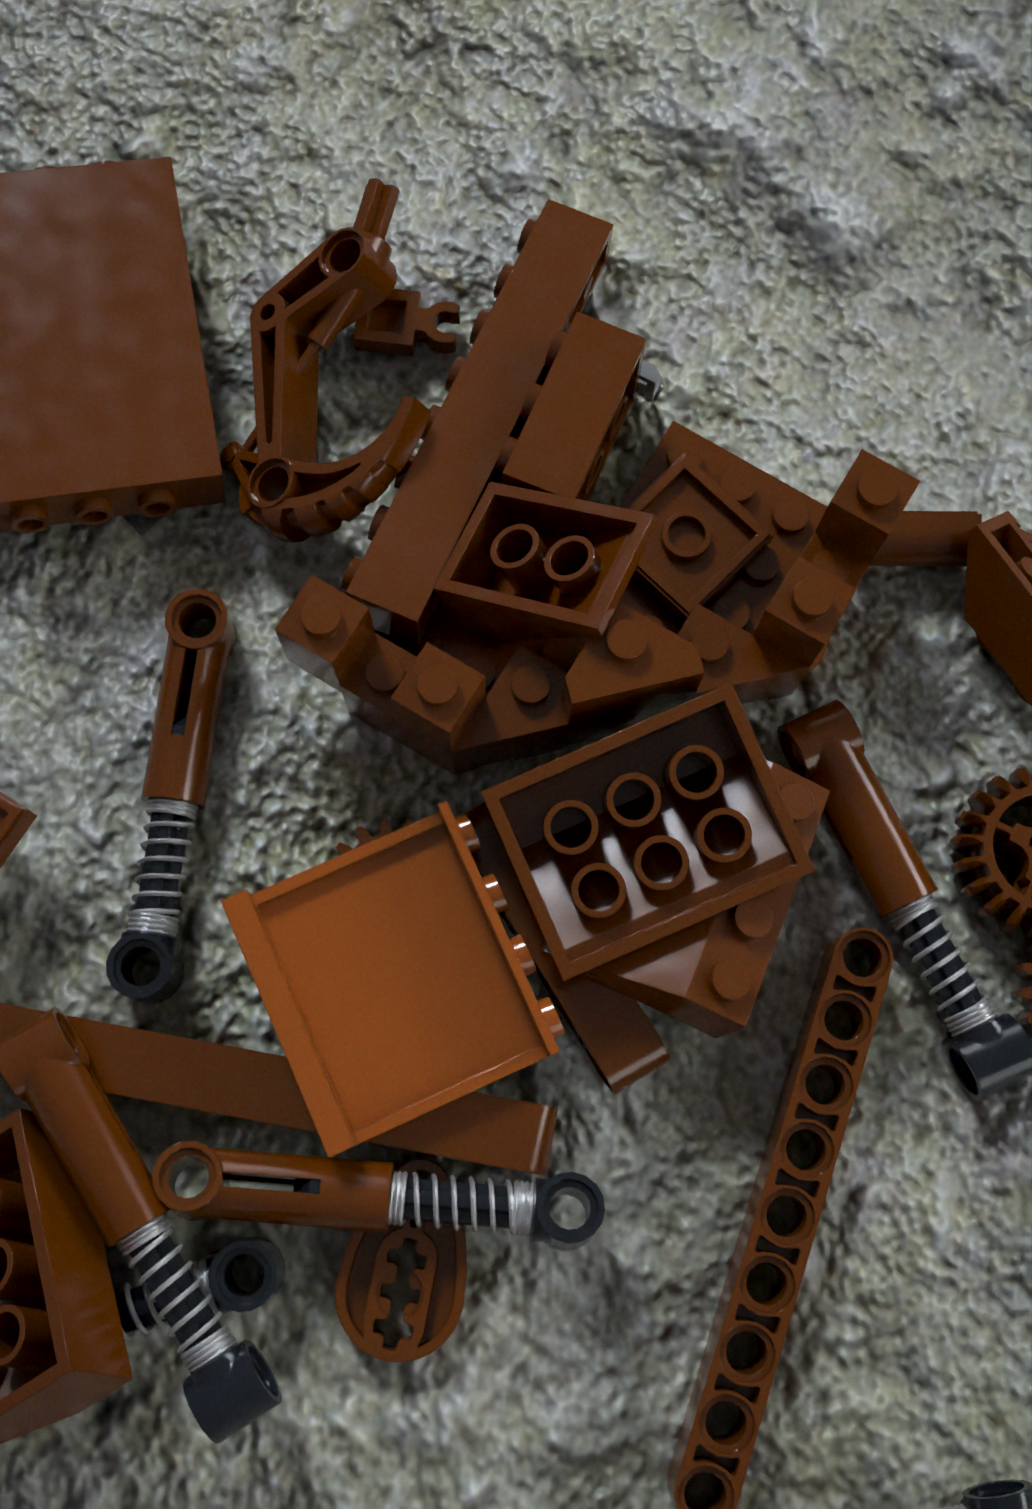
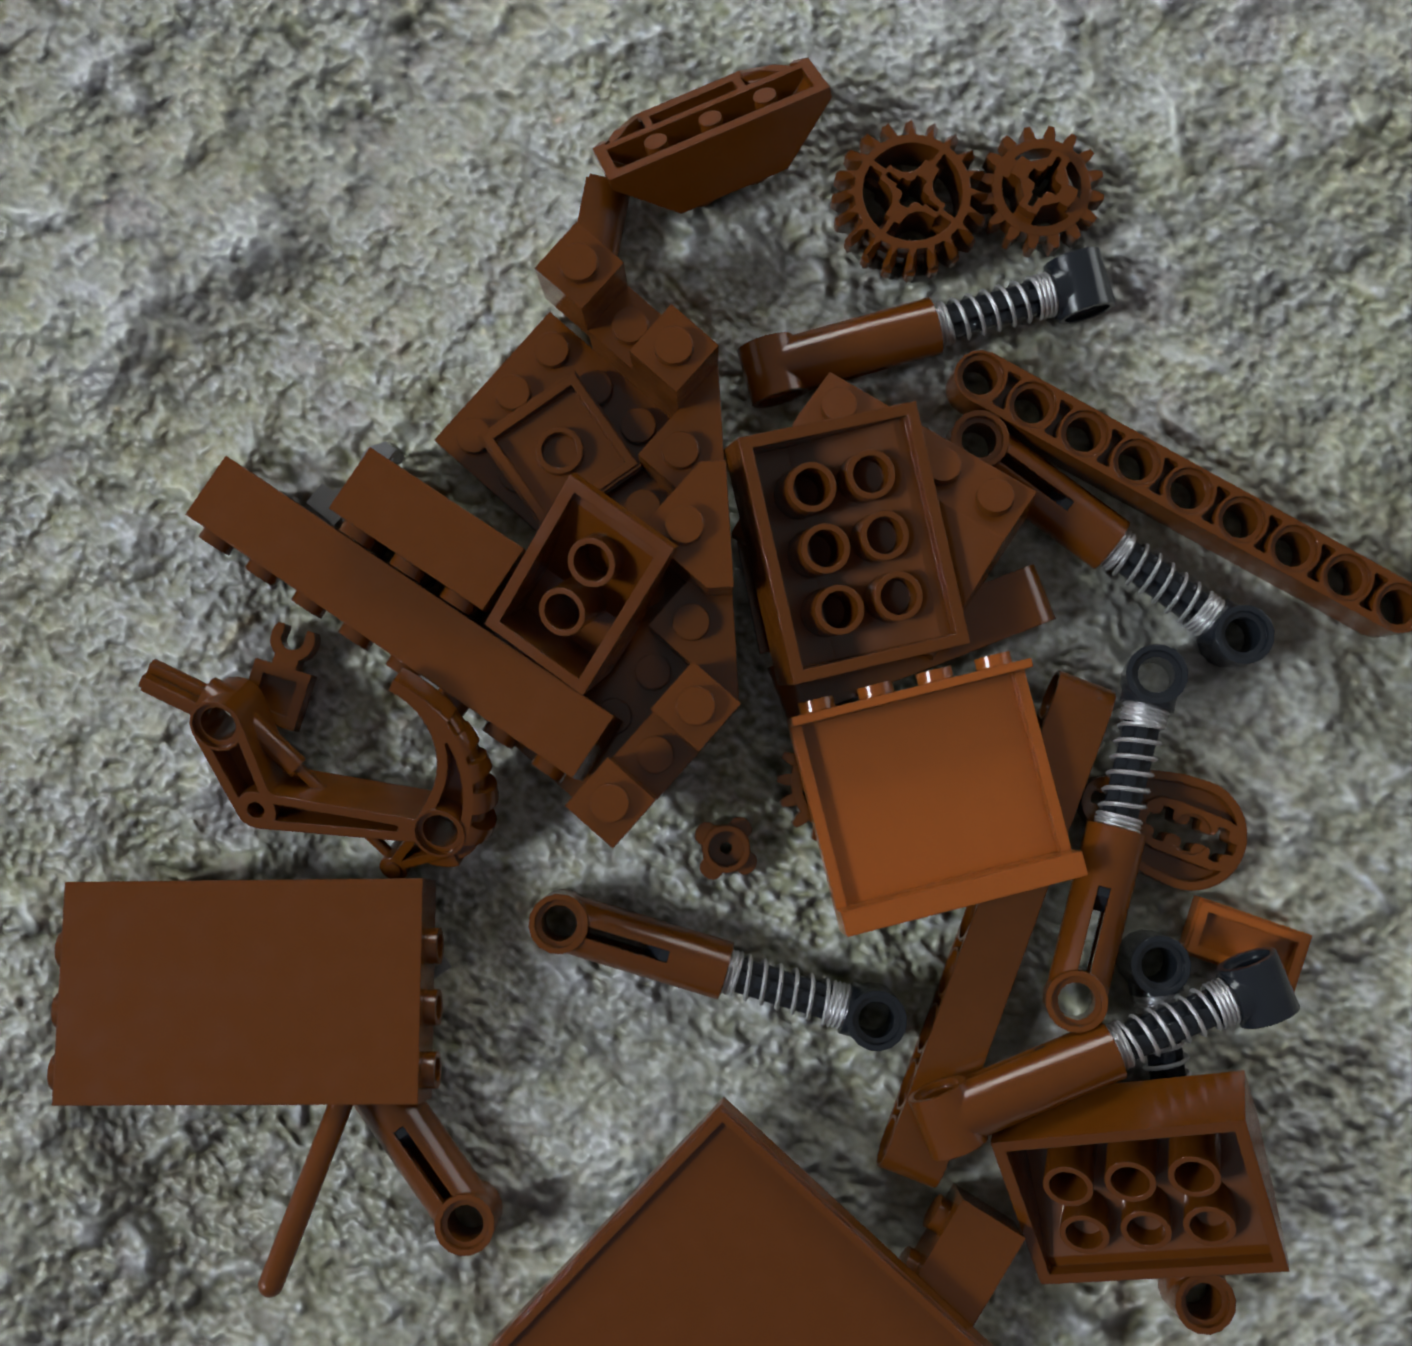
camera: 75 degrees left, 10 degrees up
none -> reddish brown plate [695,817,757,880]
none -> piece [945,410,1275,668]
none -> dark orange tile [1179,895,1312,992]

